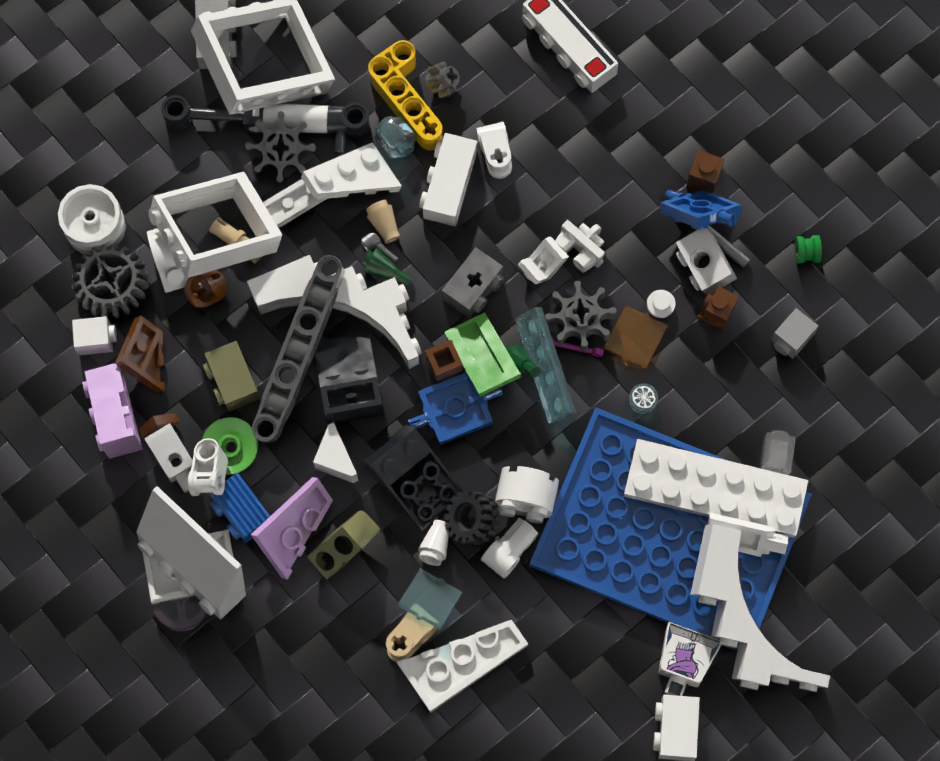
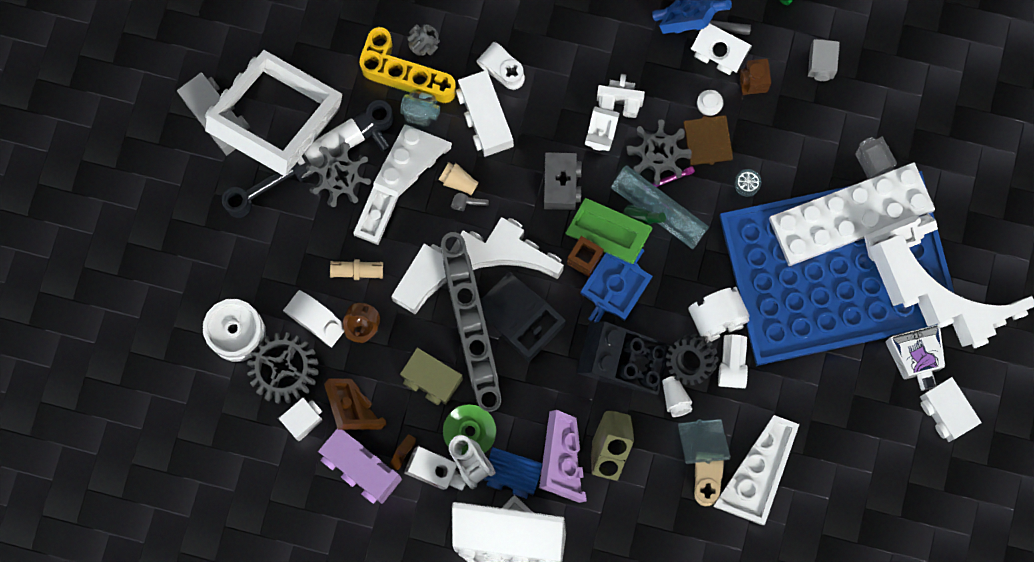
camera: 35 degrees left, 5 degrees up
white window [148,172,282,278] -> none
white slope [313,423,358,483] -> none
dark green cone [361,248,412,287] -> none

